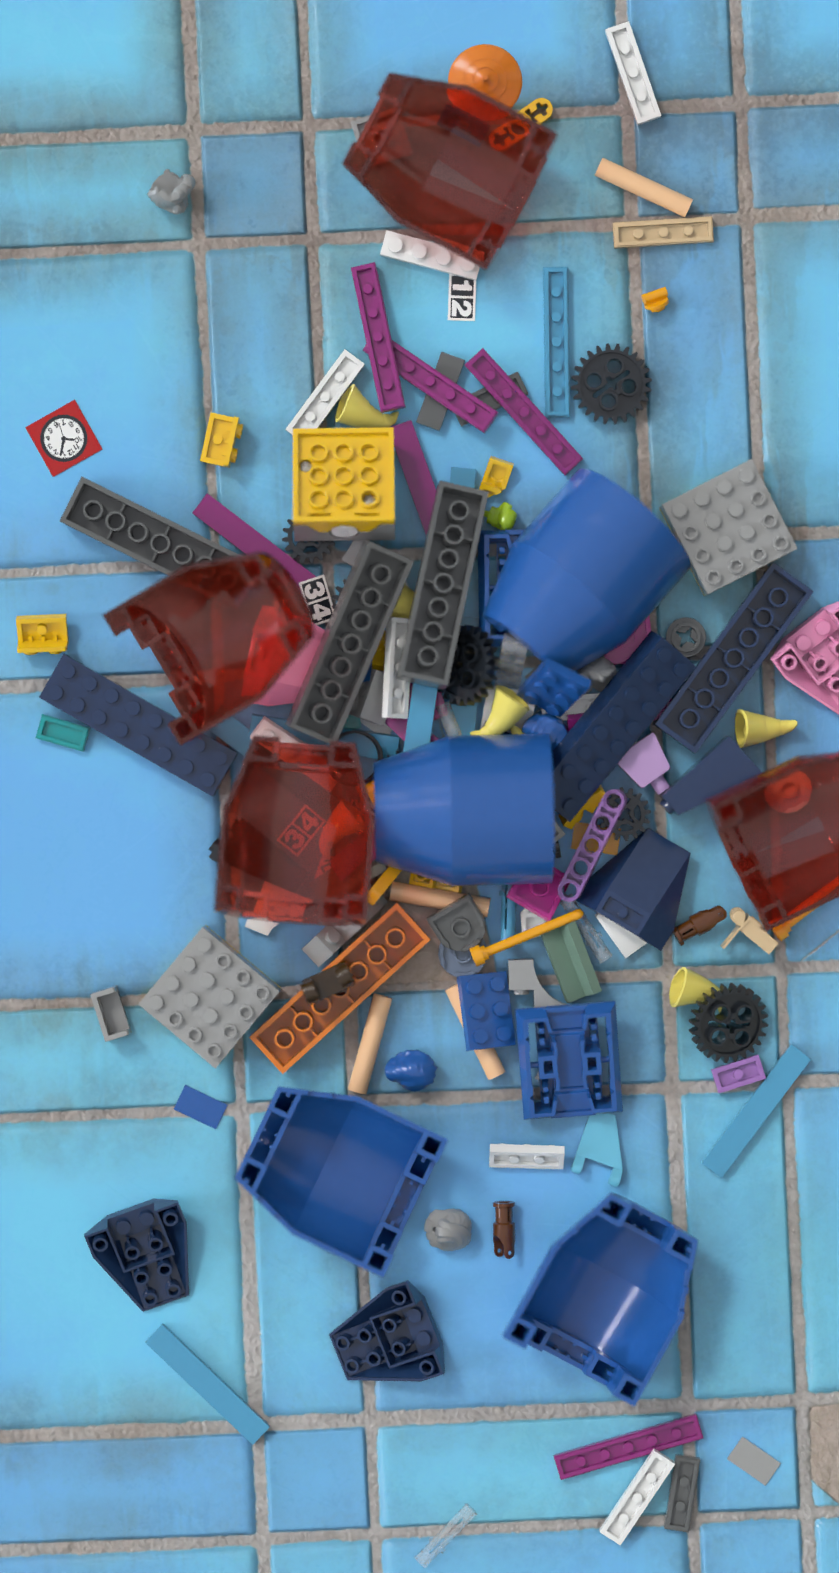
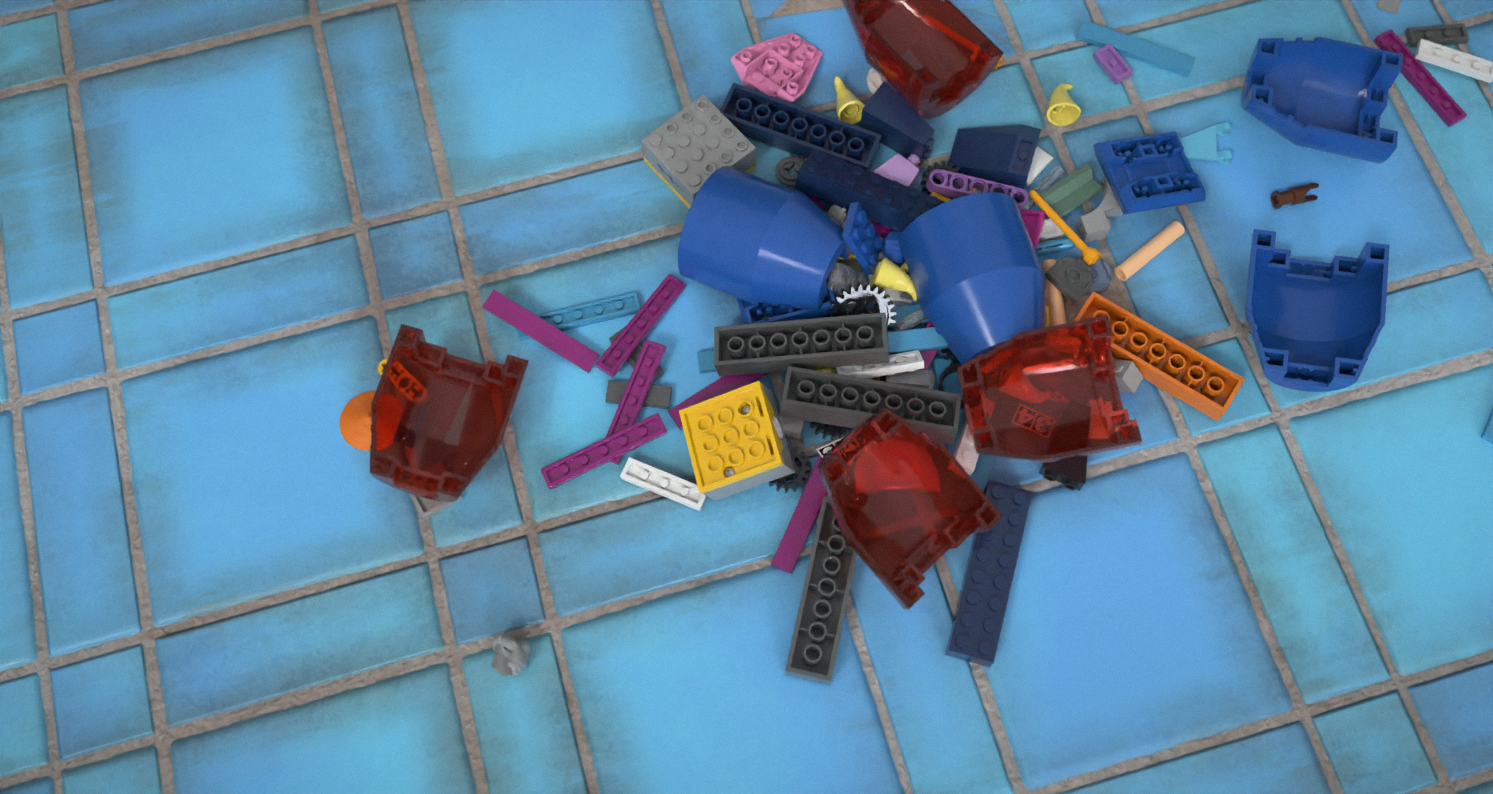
camera: 100 degrees left, 20 degrees down
yellow bracket [16,614,69,655] -> none
sticker [25,400,102,477] -> none
teal tile [35,714,91,752] -> none
dark blue wedge [84,1198,189,1312] -> none
light grey panel [90,985,131,1042] -> none
light grey piece [139,925,282,1068] -> none
blue sticker [174,1085,227,1129] -> none
yellow bracket [200,412,243,468] -> none
dark brown piece [300,961,356,1005] -> none
dark blue wedge [329,1280,445,1382] -> none
light yellow hat [335,384,399,428] -> none
light nougat piece [348,993,393,1094] -> none
white plate [380,230,483,281] -> none
blue hair [385,1049,438,1092] -> none
light grey hair [424,1209,472,1251] -> none
sticker [448,274,476,321] -> none
blue plate [457,971,516,1051] -> none
yellow slope [479,456,514,498] -> none
lime piece [484,502,517,530] -> none
white plate [489,1143,565,1169] -> none
black gear [571,343,652,425] -> none
light nougat piece [595,158,693,217] -> none
white plate [605,21,661,125] -> none
tan tile [612,216,714,249] -> none
light orange plate [641,287,669,312] -> none
reddish brown piece [673,906,727,946] -> none
black gear [689,982,769,1063] -> none
tan piece [720,907,779,954] -> none
none -> magenta tile [482,290,600,374]

